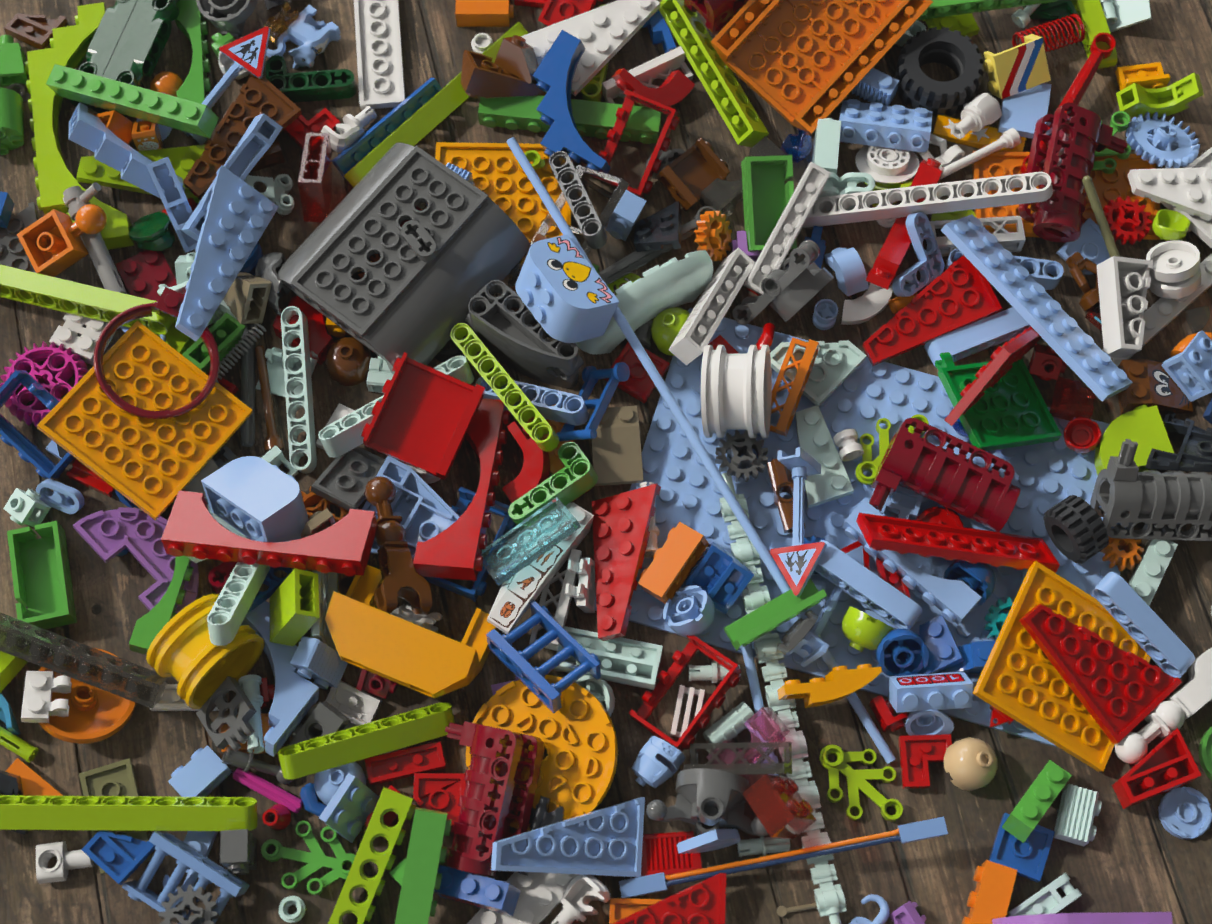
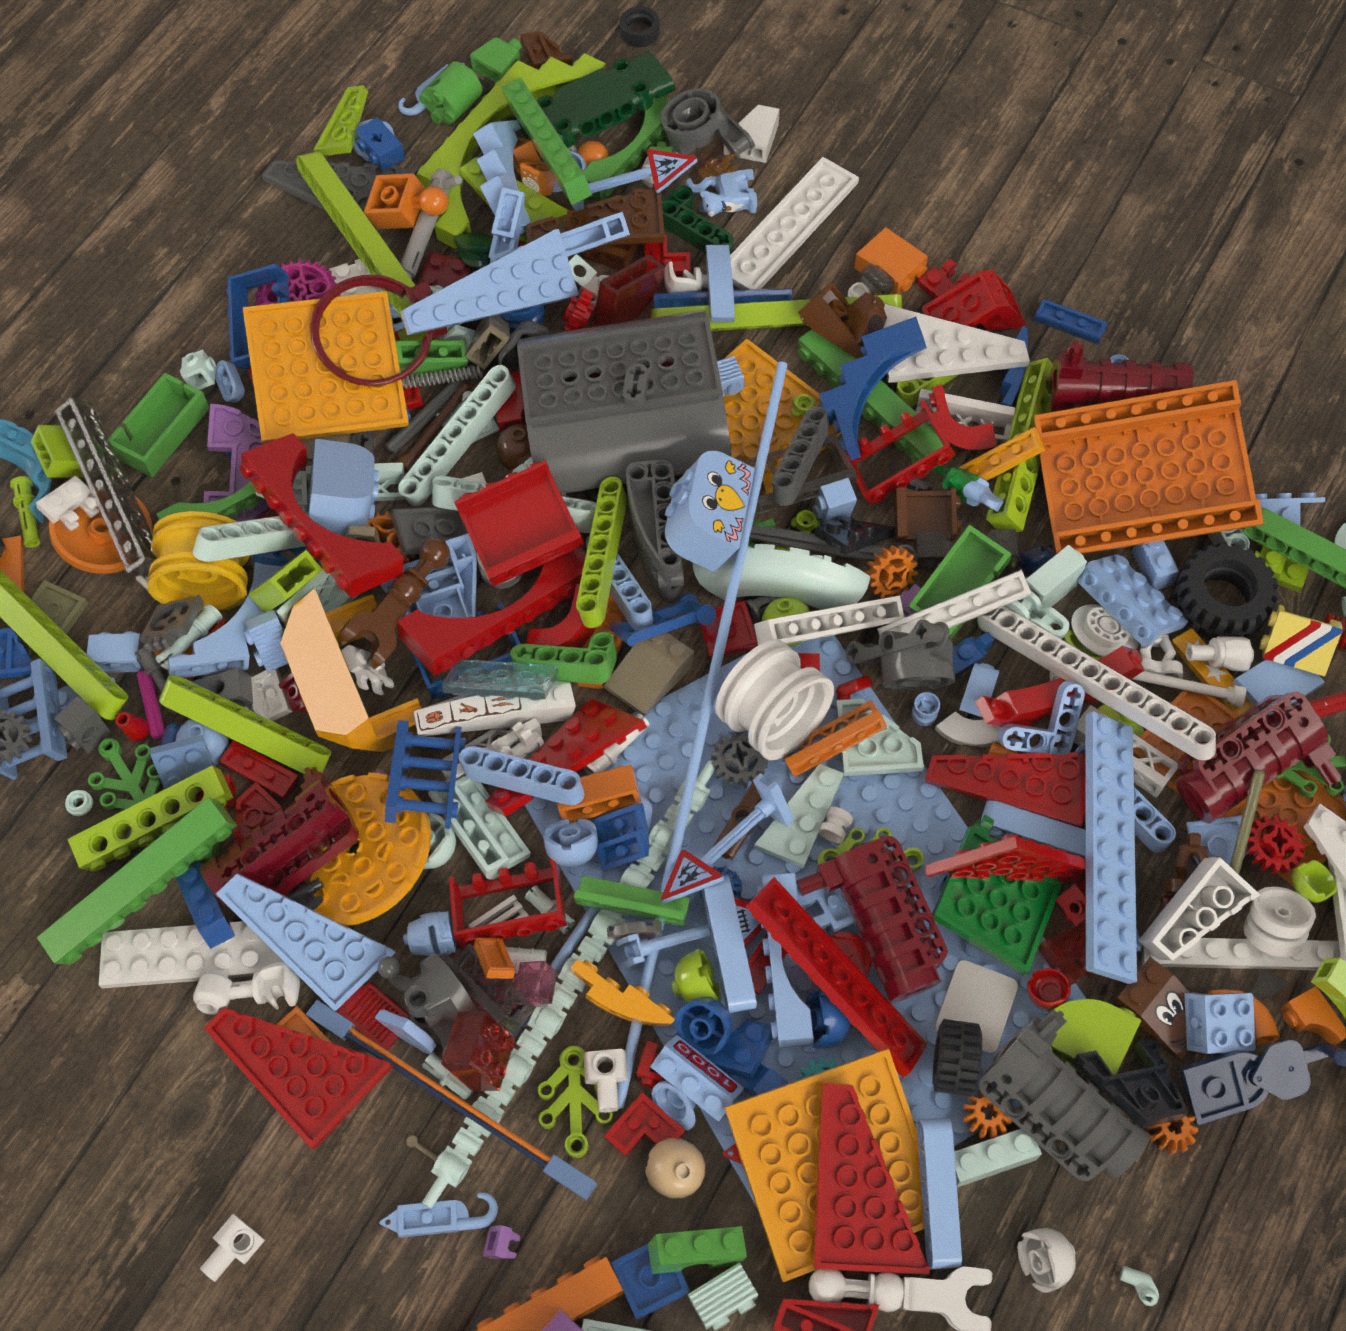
camera: 45 degrees right, 5 degrees down
none -> light blue beam [459,746,585,806]
none -> orange tile [474,938,515,979]
none -> red gear [561,288,594,332]
none -> white piece [583,1049,628,1112]
none -> light blue slope [706,245,735,322]
none -> lime plate [791,510,820,533]
none -> clear smoke brick [860,263,895,295]
none -> animal [933,465,1004,512]
none -> white sticker [936,960,1018,1053]
none -> light orange tile [958,427,1045,481]

